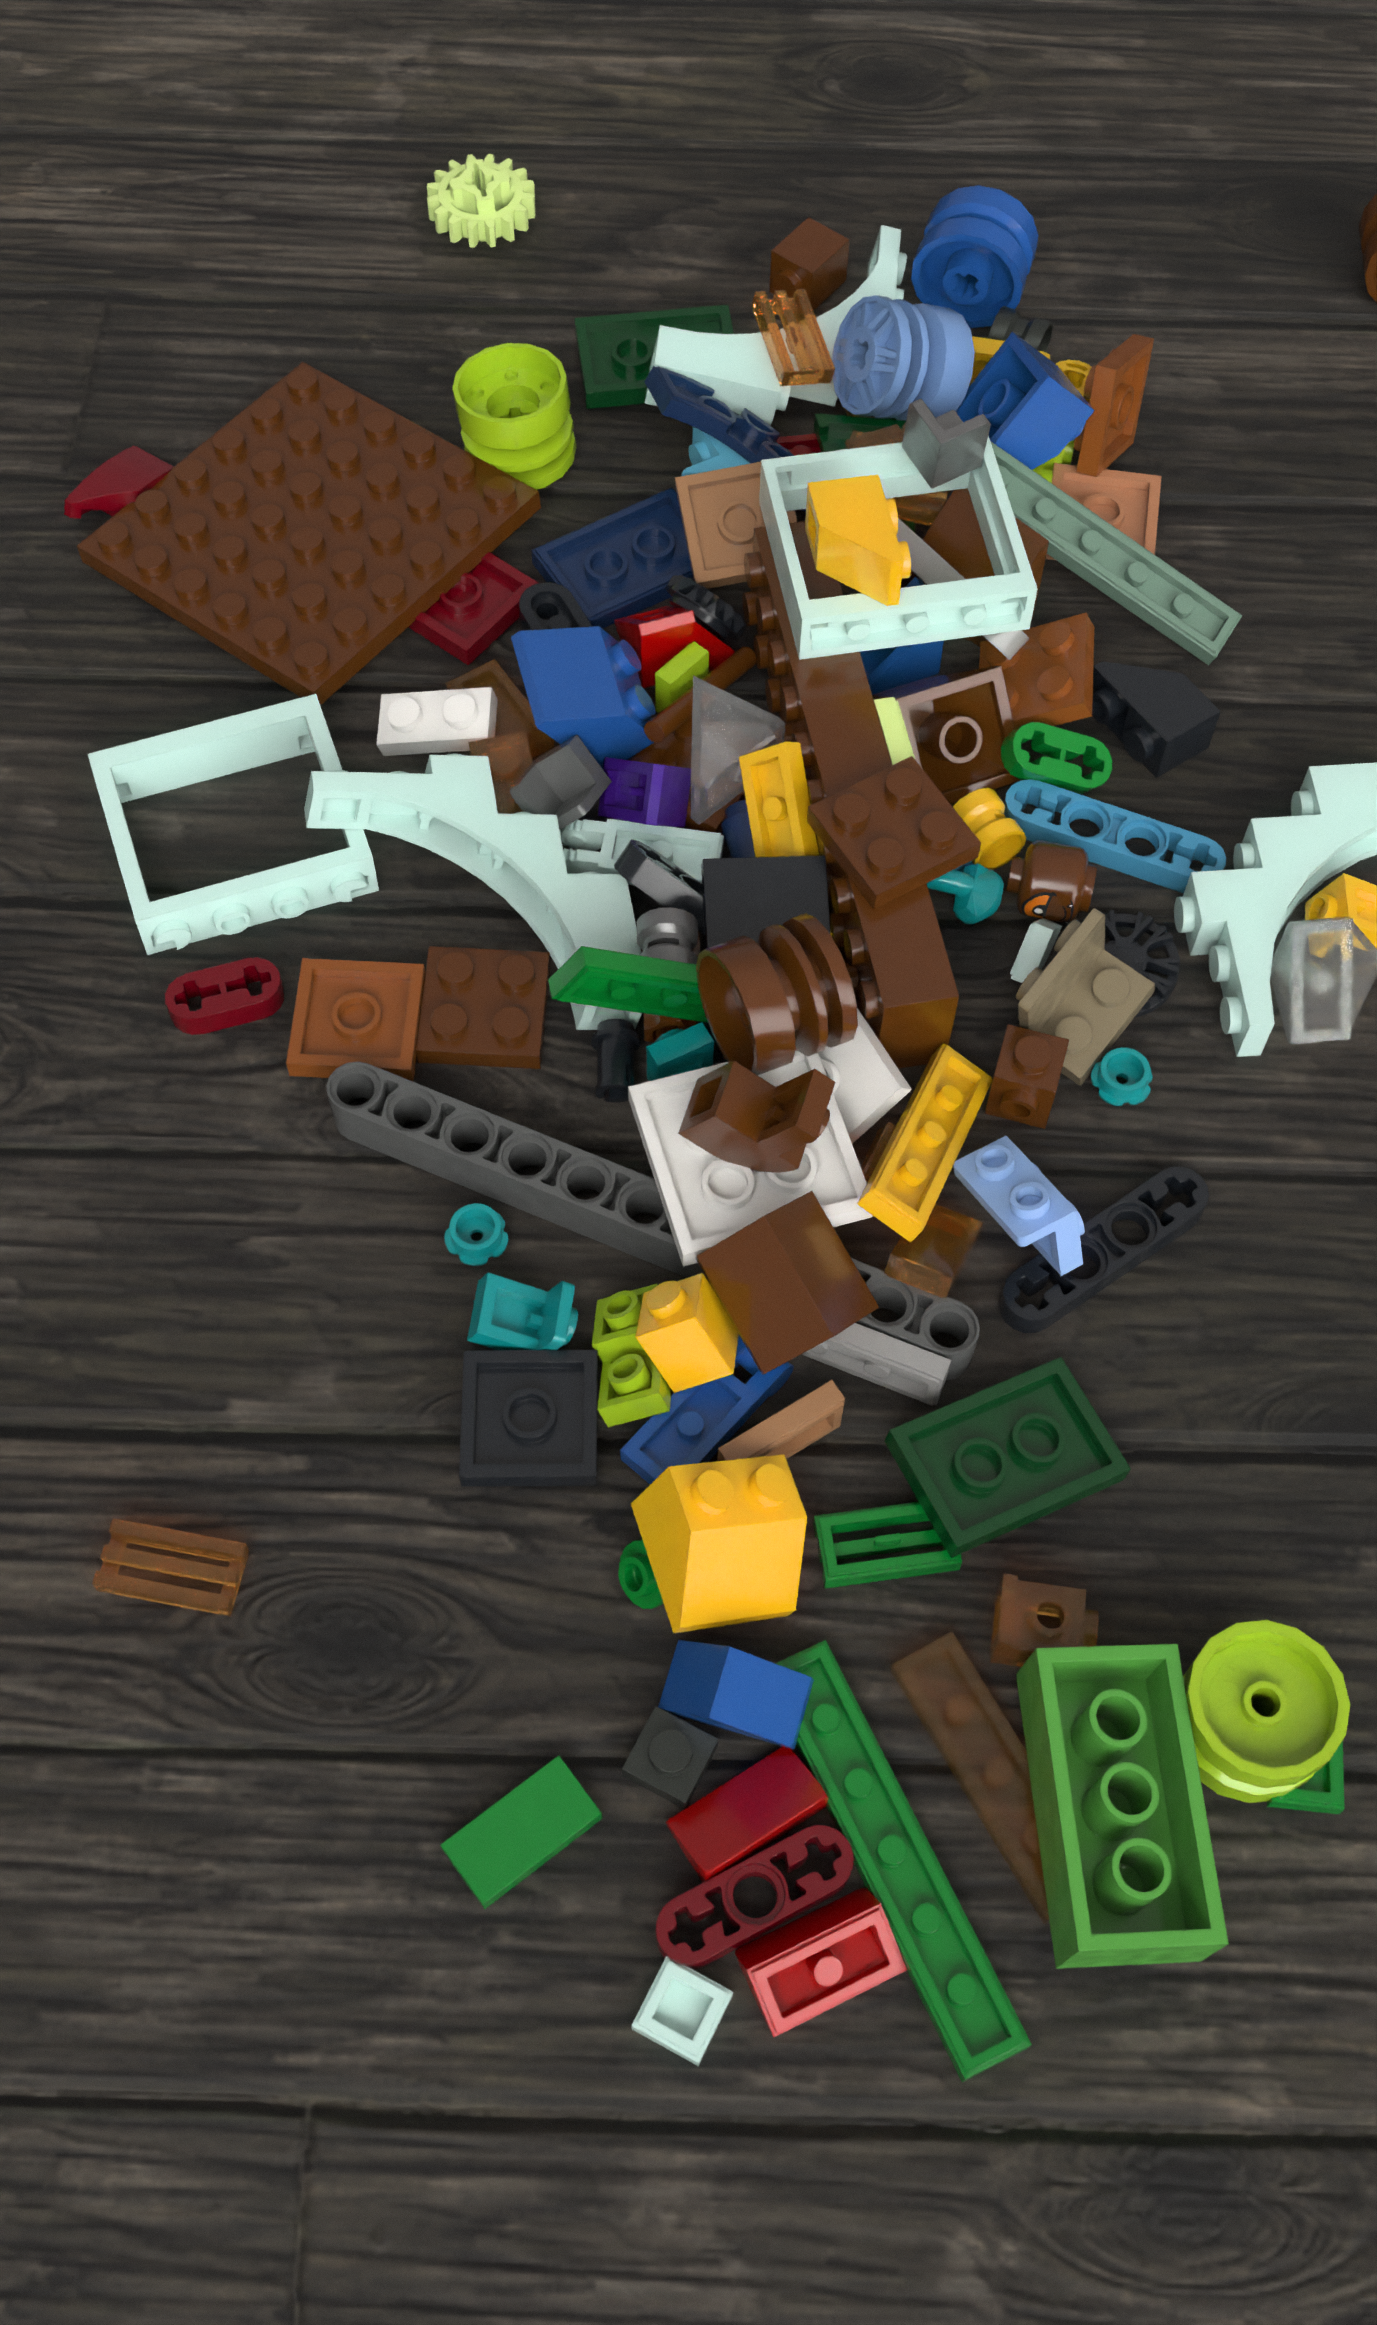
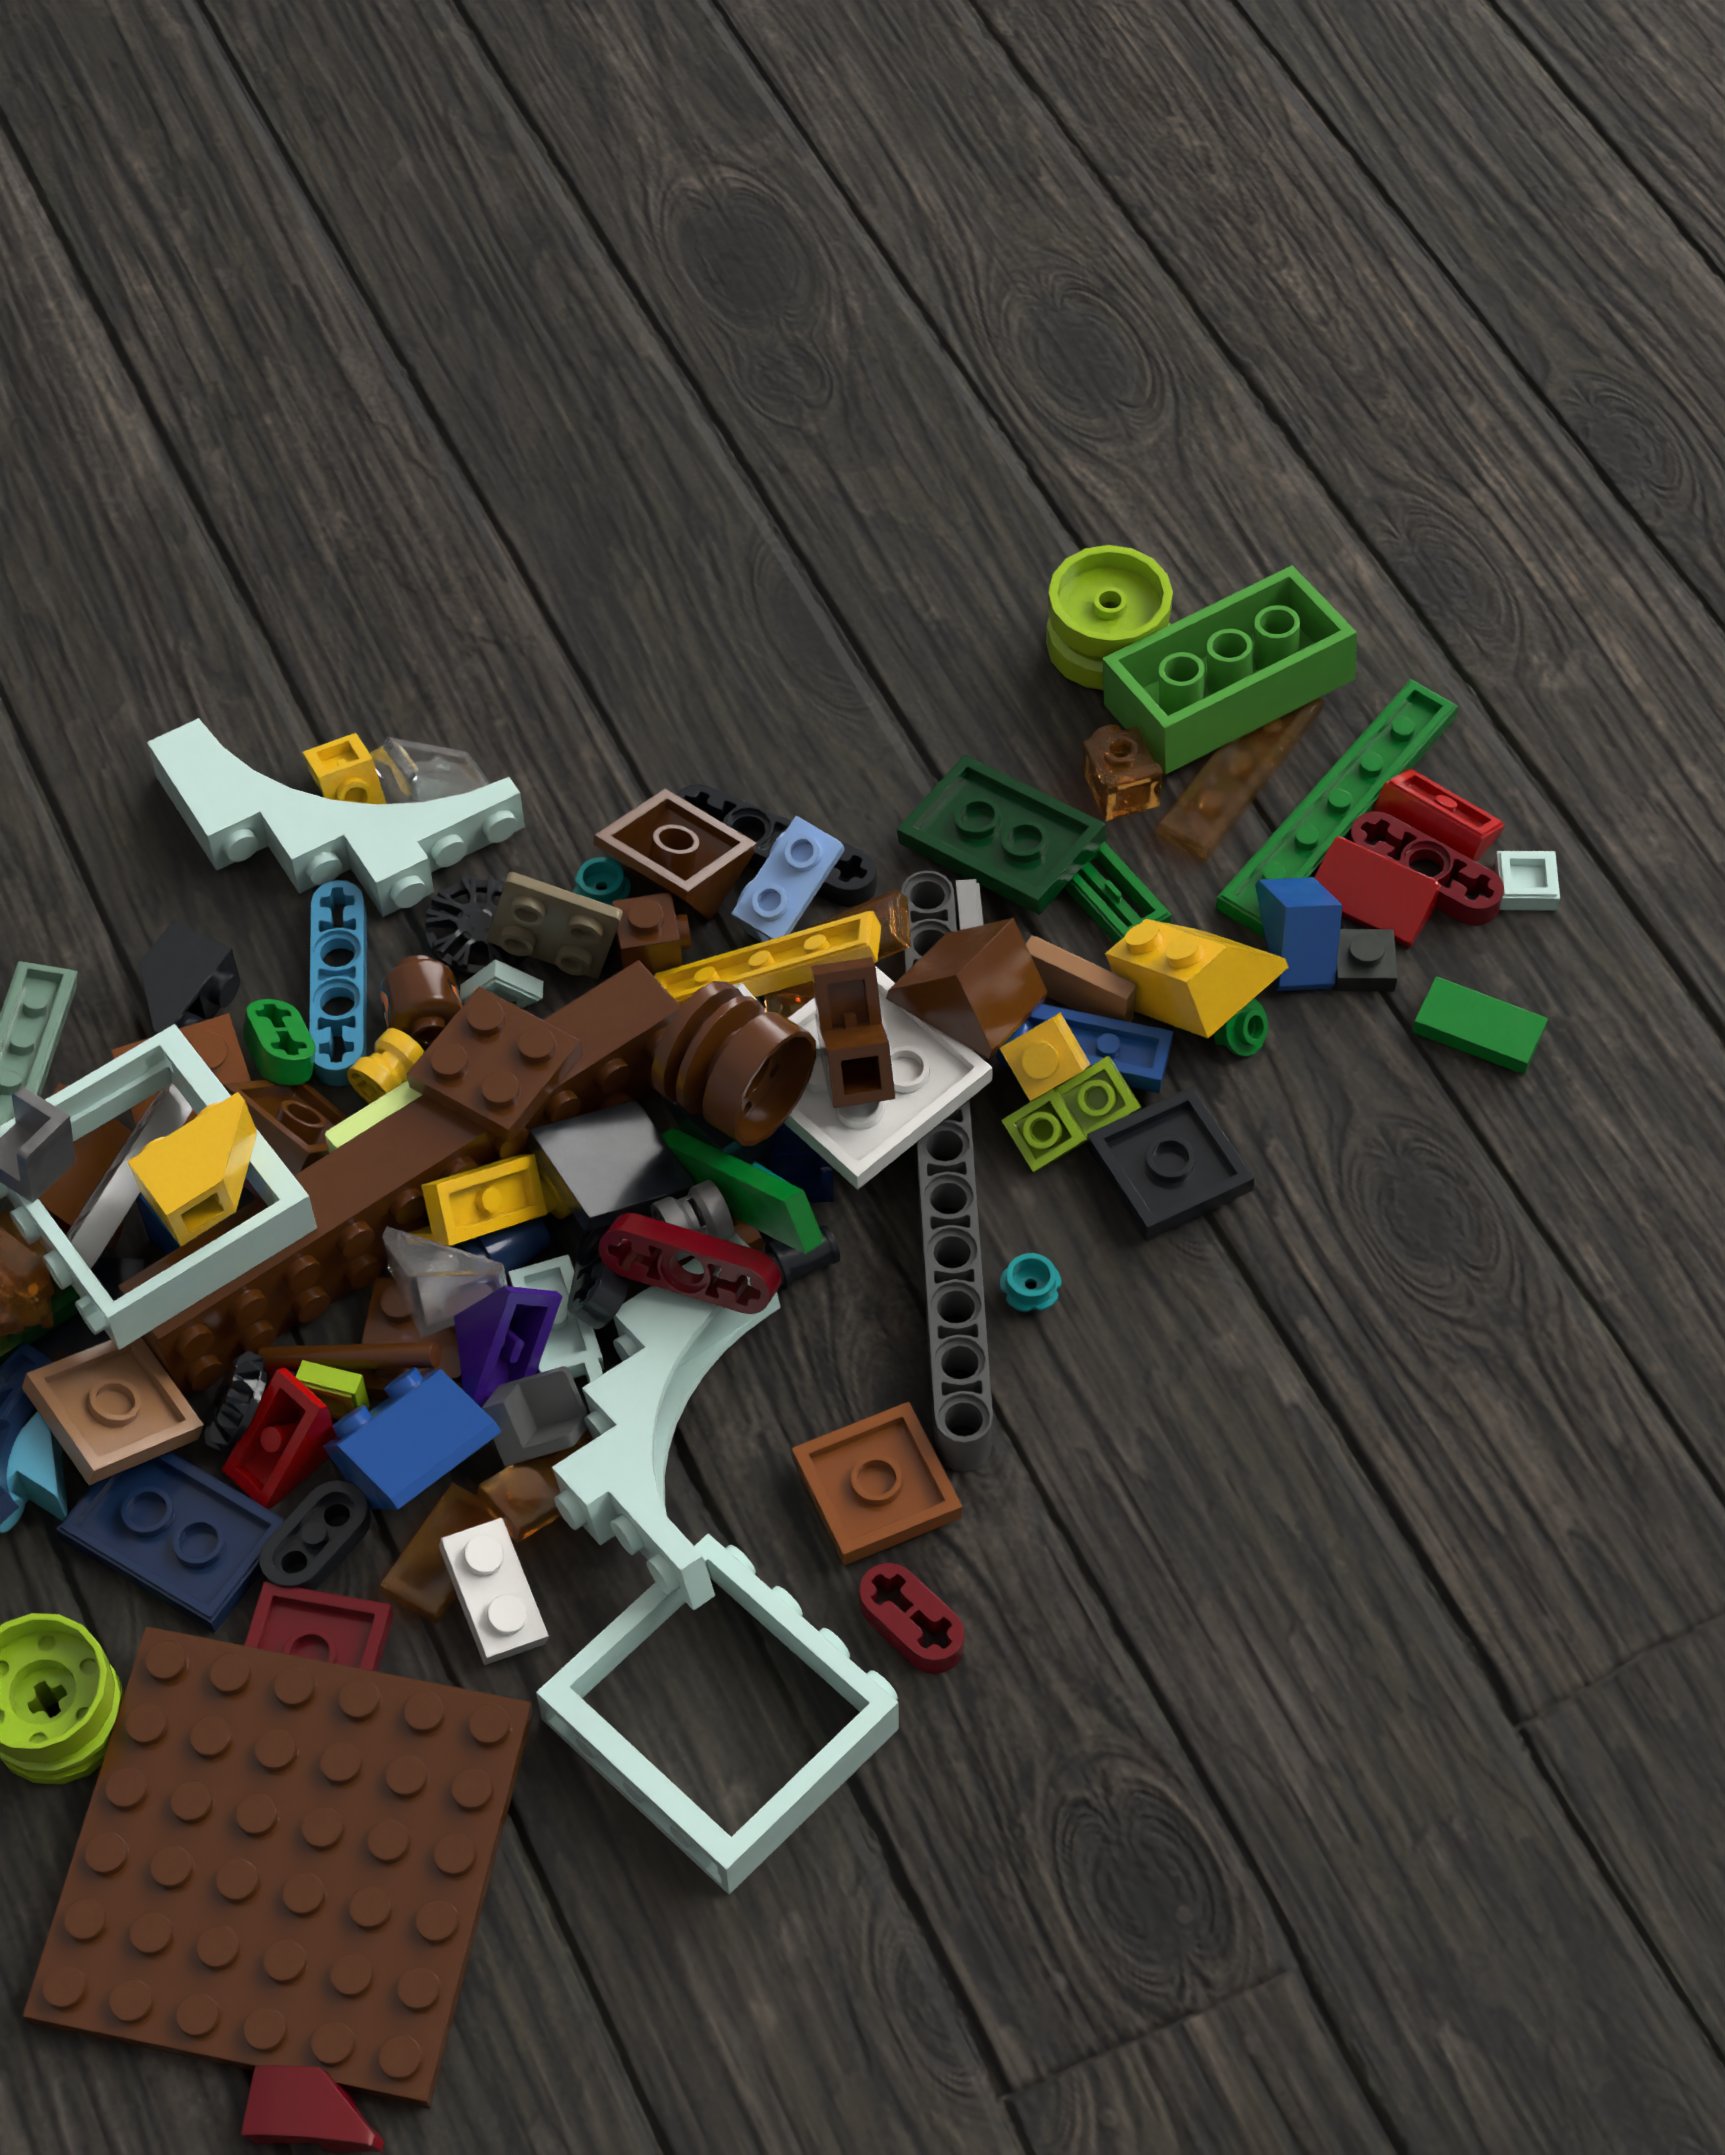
camera: 115 degrees left, 5 degrees down
clear orange tile [92,1518,250,1617] -> none
reddish brown plate [416,946,551,1069] -> none
teal bracket [467,1272,578,1350] -> none
none -> reddish brown slope [593,789,757,921]
none -> dark red beam [599,1213,782,1314]

